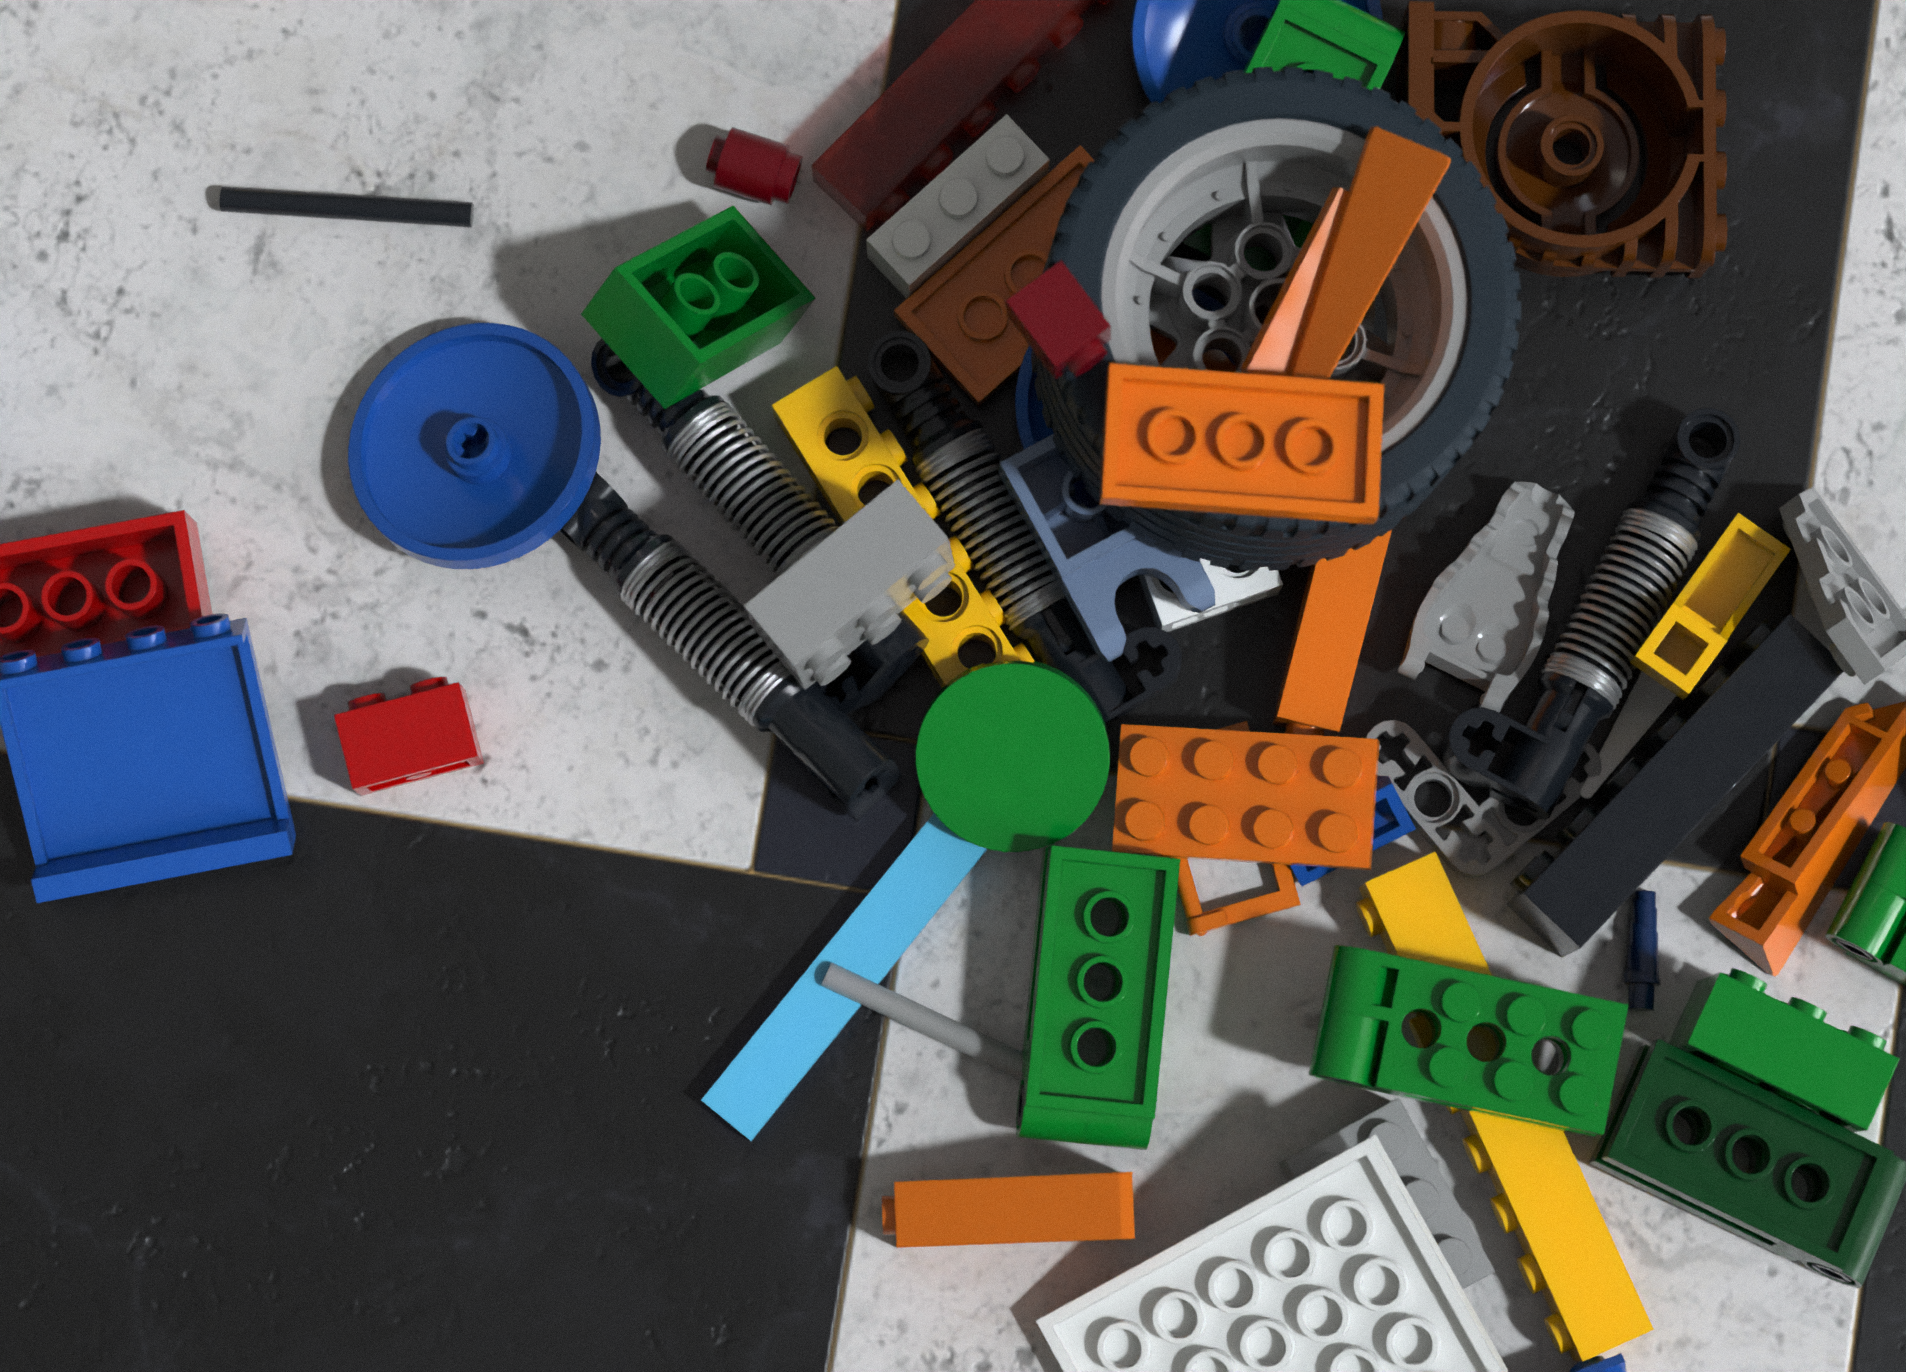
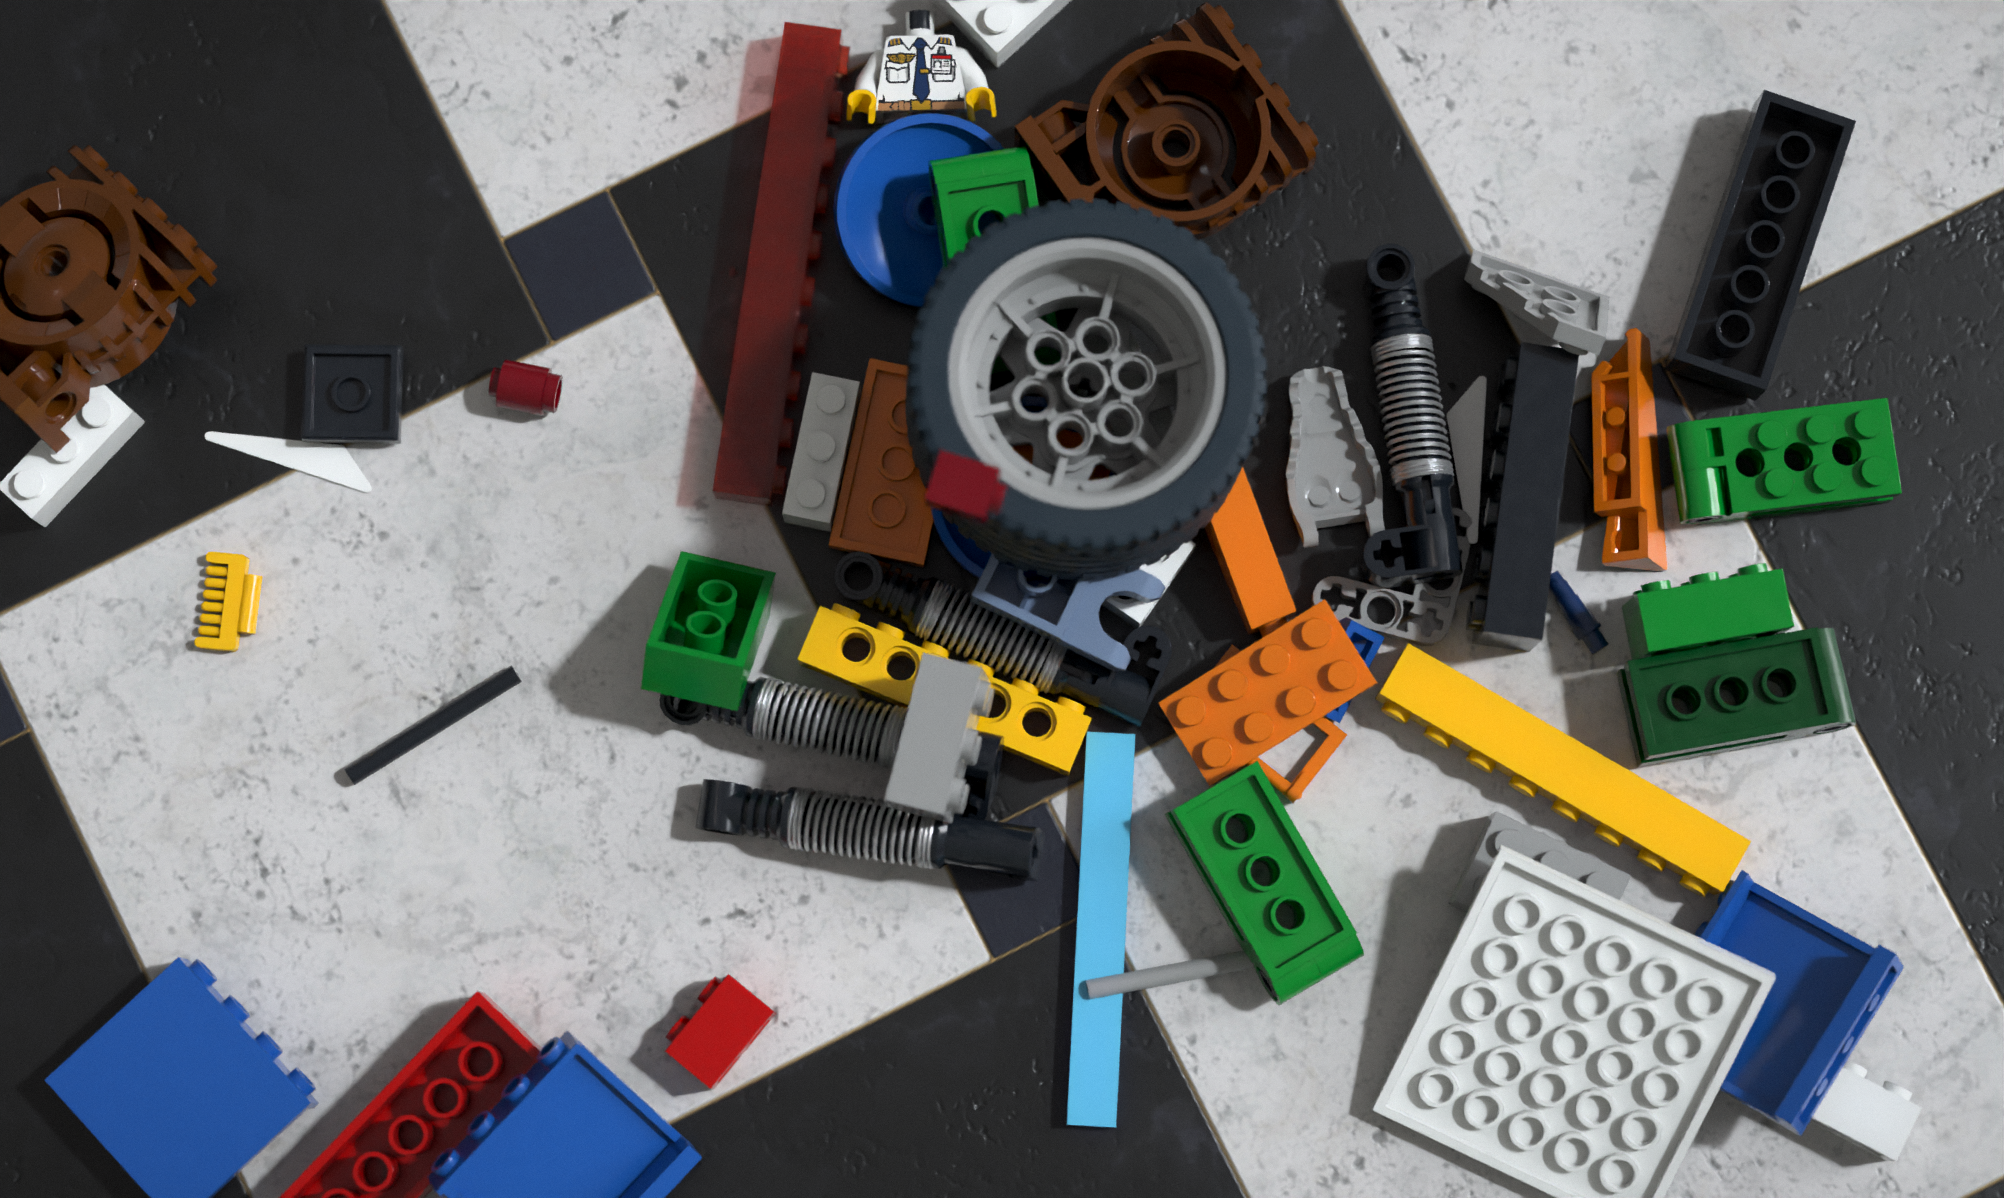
camera: 35 degrees left, 0 degrees up
blue dish [348,323,601,569] -> none
dark red brick [706,127,803,205] -> none
orange slope [882,1172,1135,1248] -> none
green tile [916,661,1110,852] -> none
orange plate [1100,363,1384,524] -> none
orange wedge [1241,126,1451,380] -> none
green hinge [1308,945,1629,1137] -> none
yellow arch [1630,513,1791,700] -> none

